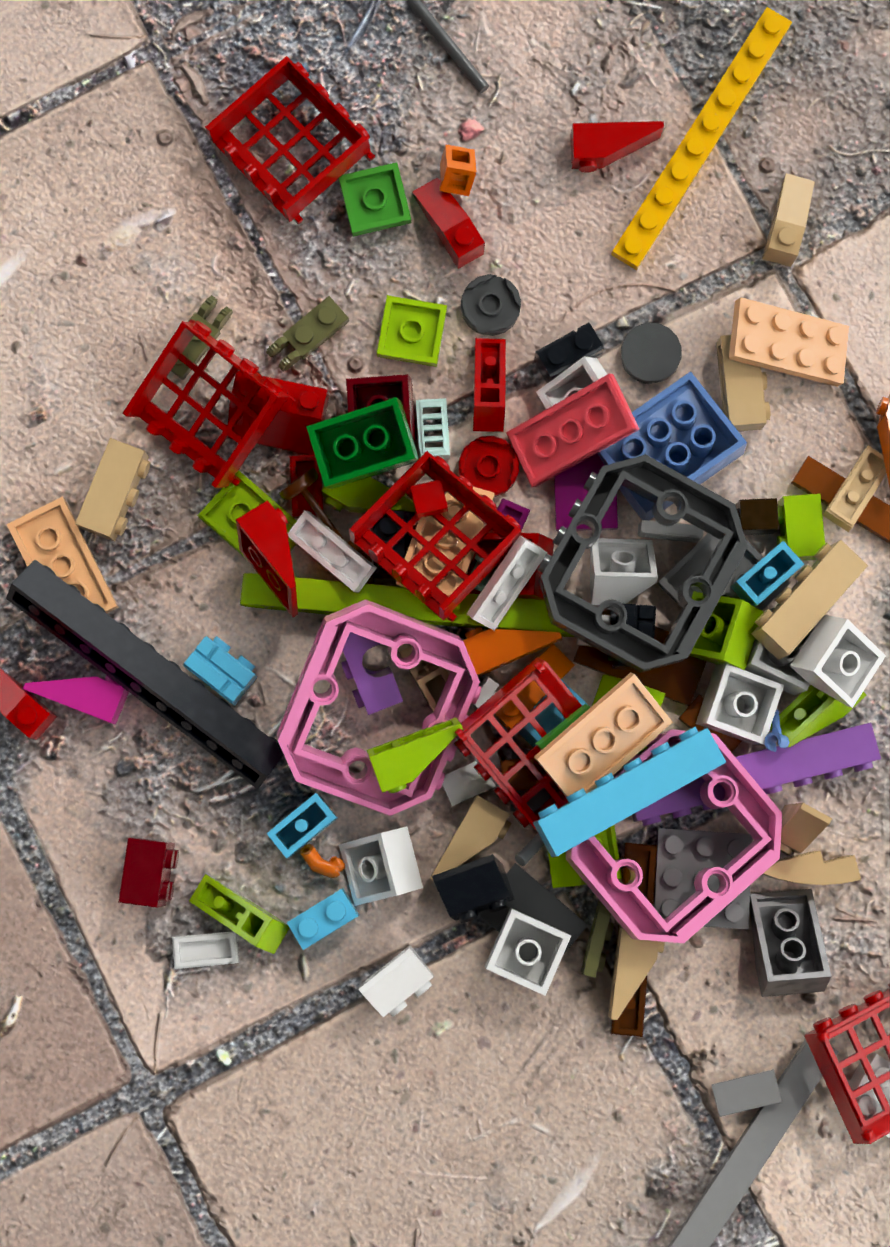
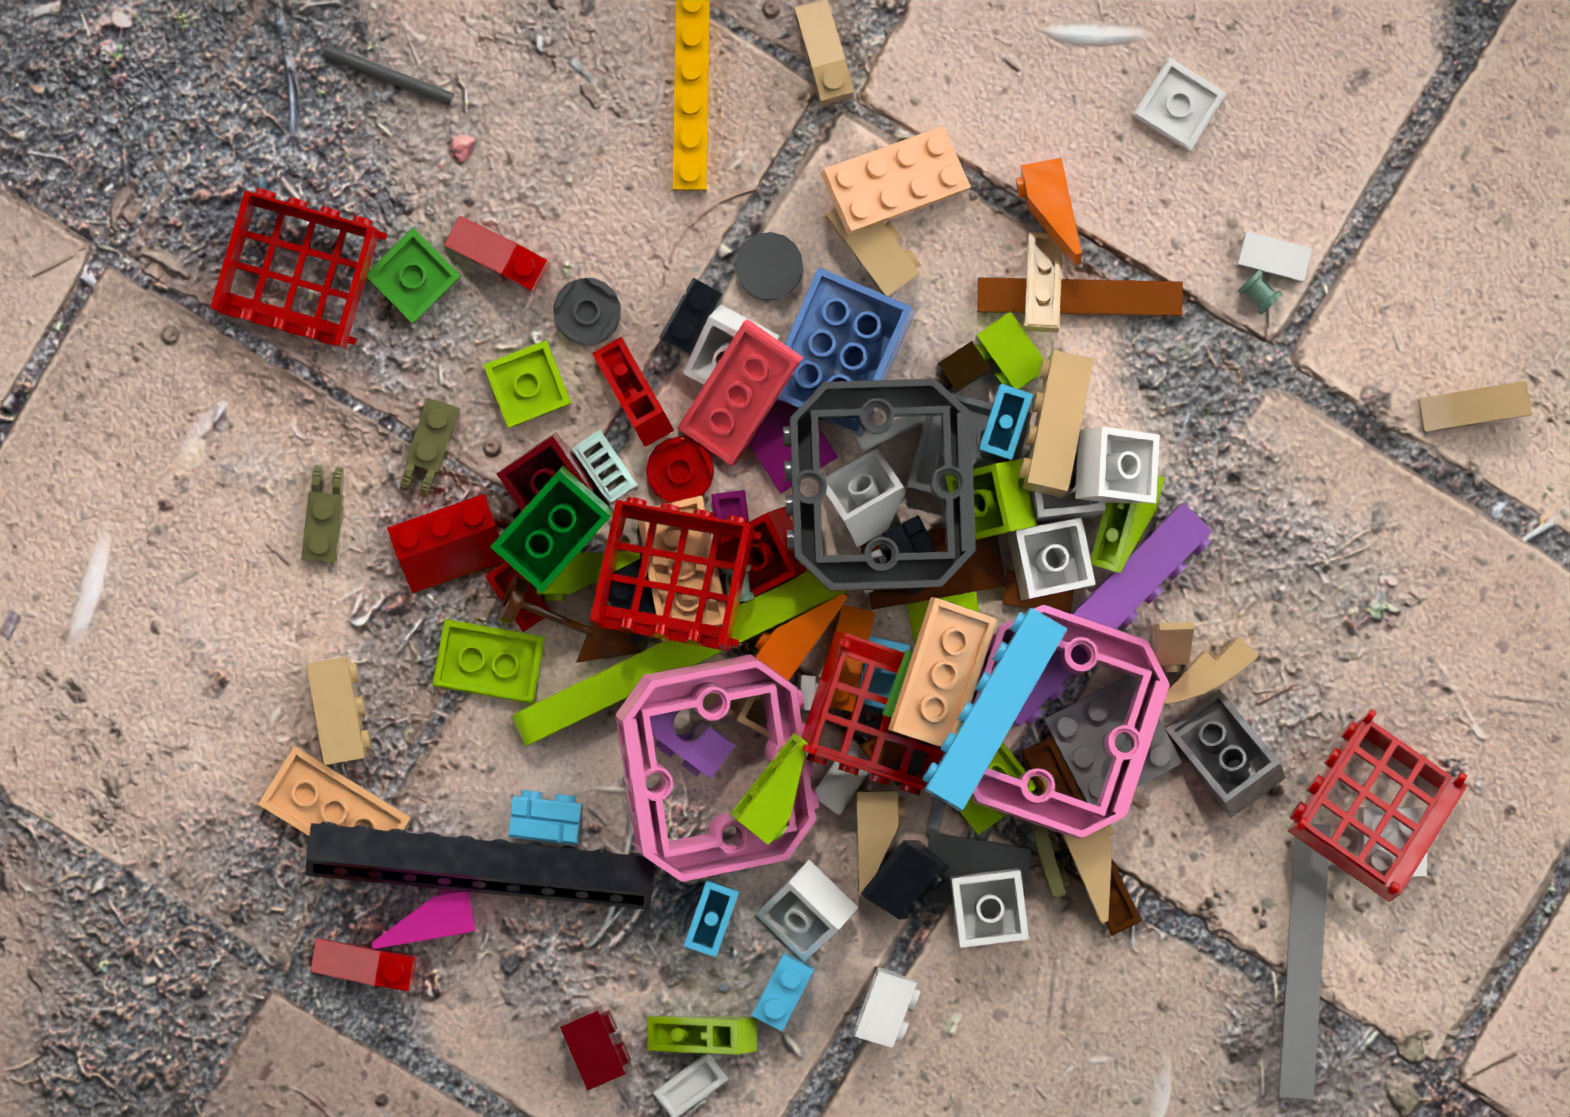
camera: 25 degrees left, 5 degrees up
red window [123,319,296,488] -> none
red slope [236,500,298,618] -> none
white plate [288,510,377,593] -> none
orange arm [300,844,345,879] -> none
red tile [410,479,448,519] -> none
orange brick [439,144,477,196] -> none
white plate [467,535,547,630] -> none
red slope [570,121,664,173] -> none
light grey tile [711,1069,783,1117] -> none
medium blue hand [764,710,790,752] -> none

